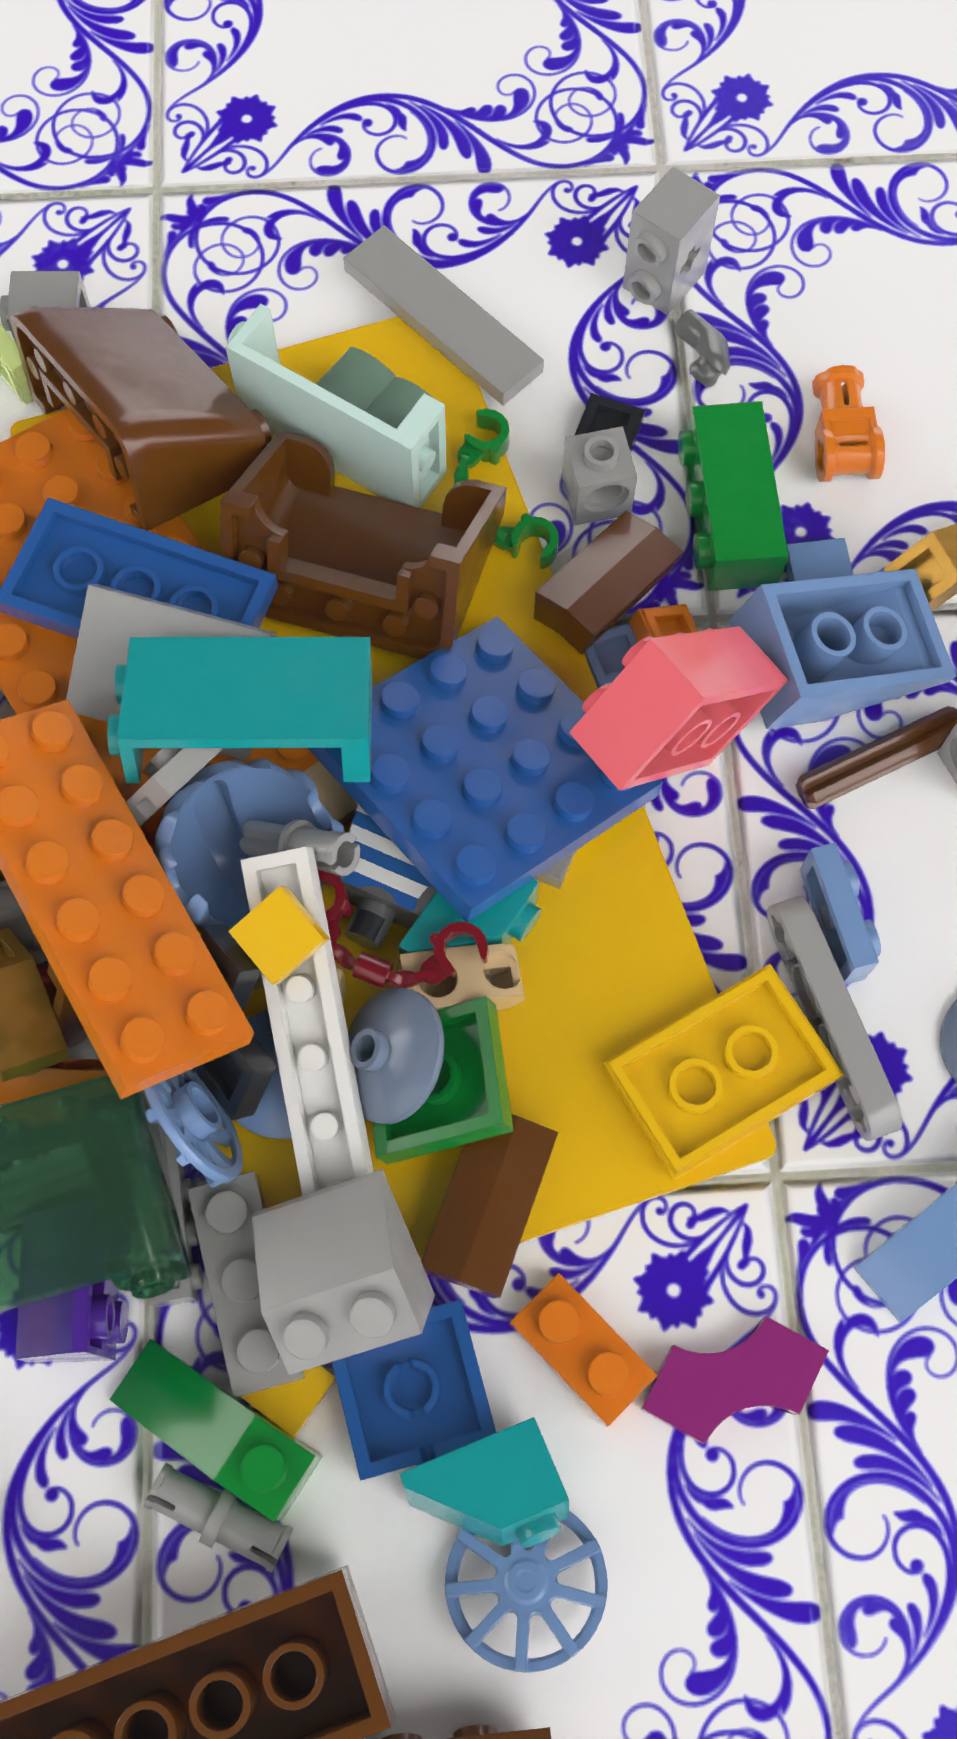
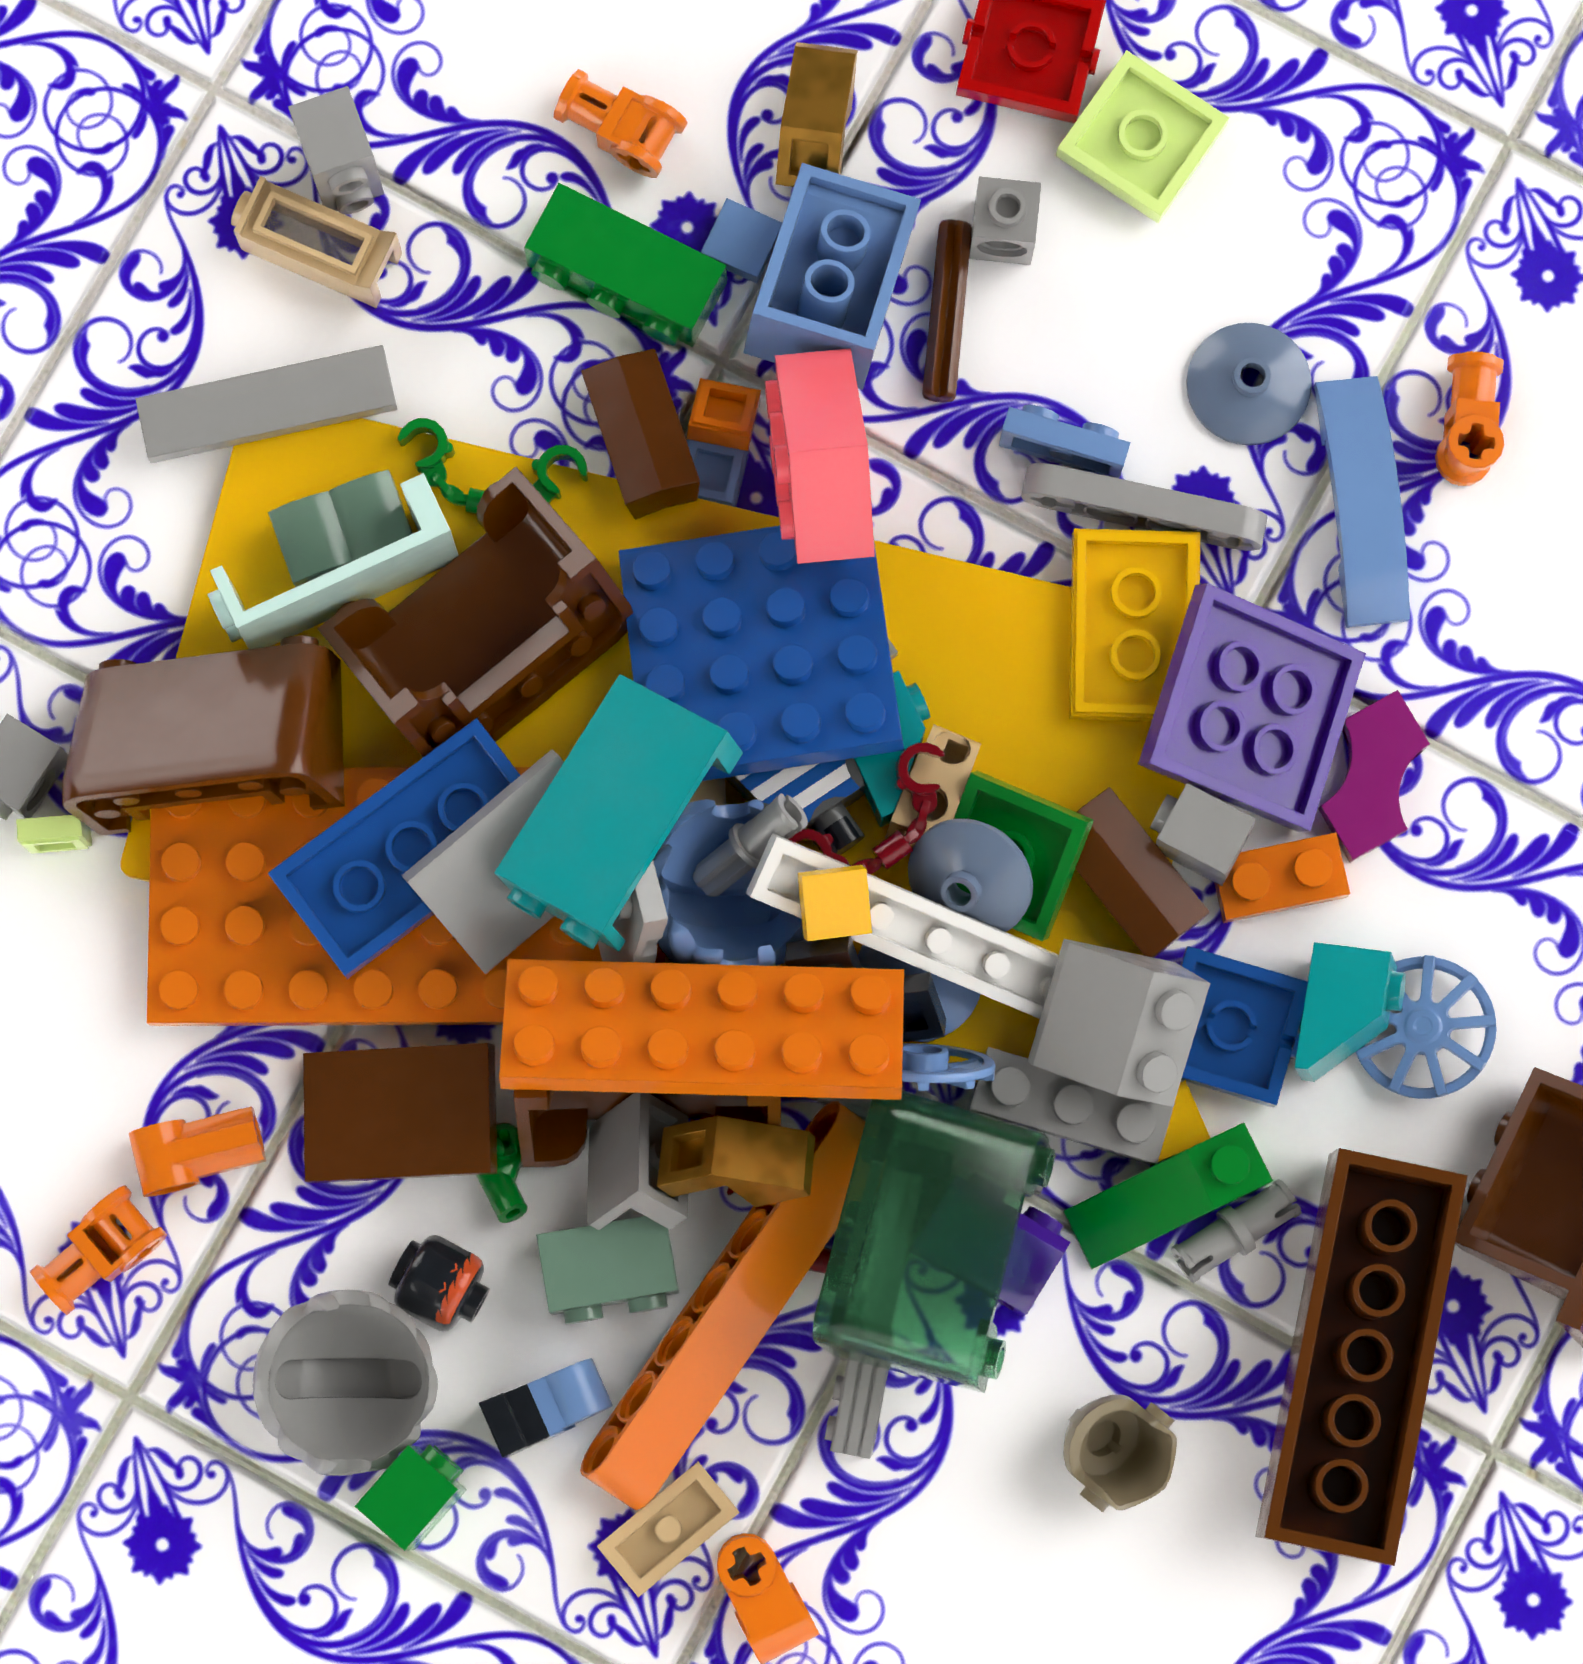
camera: 60 degrees left, 10 degrees up
light grey brick [561,426,637,526] -> none
black tile [574,393,645,453] -> none
dark grey arm [674,309,730,388] -> none
none -> tan window [231,176,402,308]
none -> plate [1138,583,1366,832]
none -> light grey brick [1150,783,1256,886]

